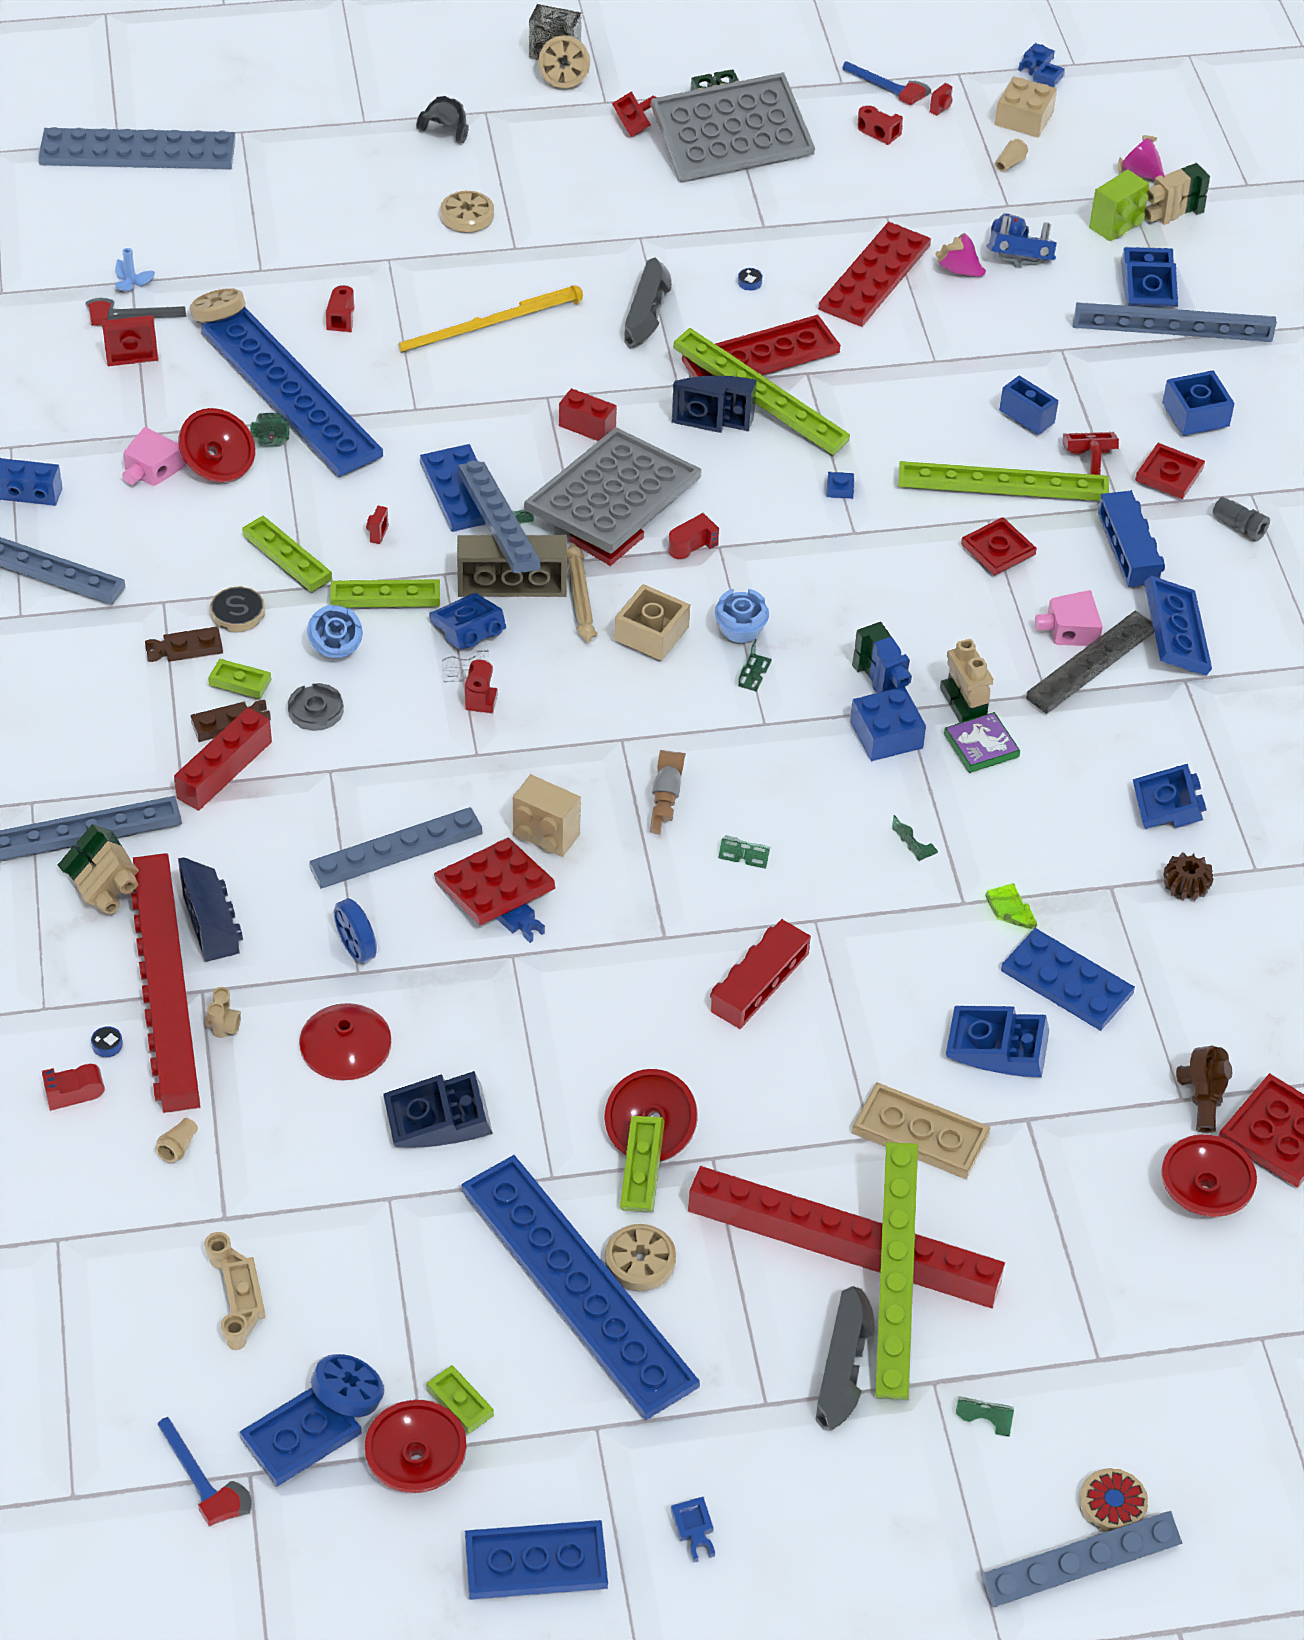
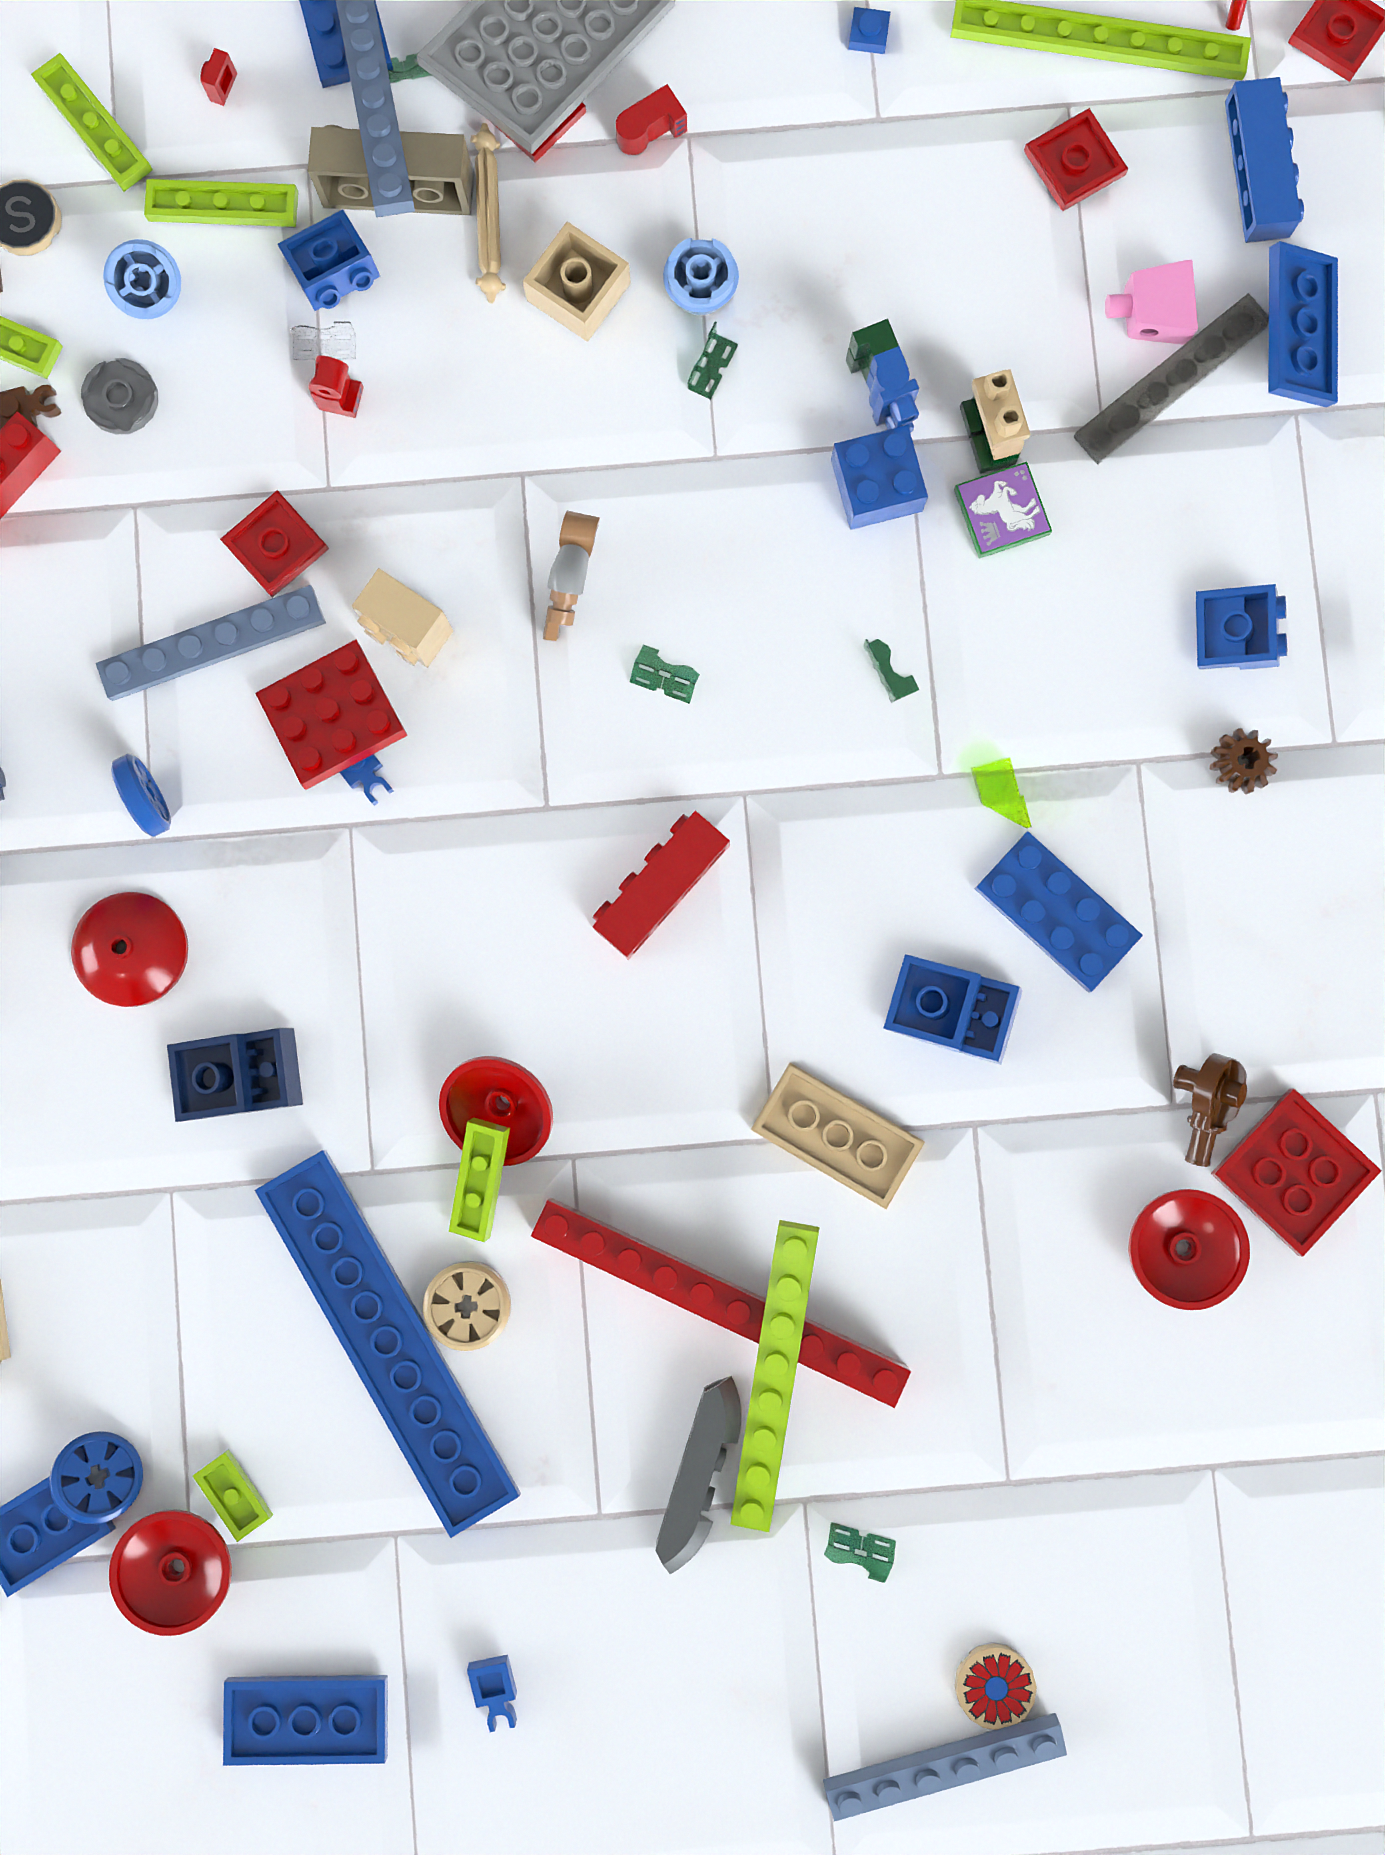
camera: 10 degrees right, 35 degrees up
none -> red plate [220,490,329,598]

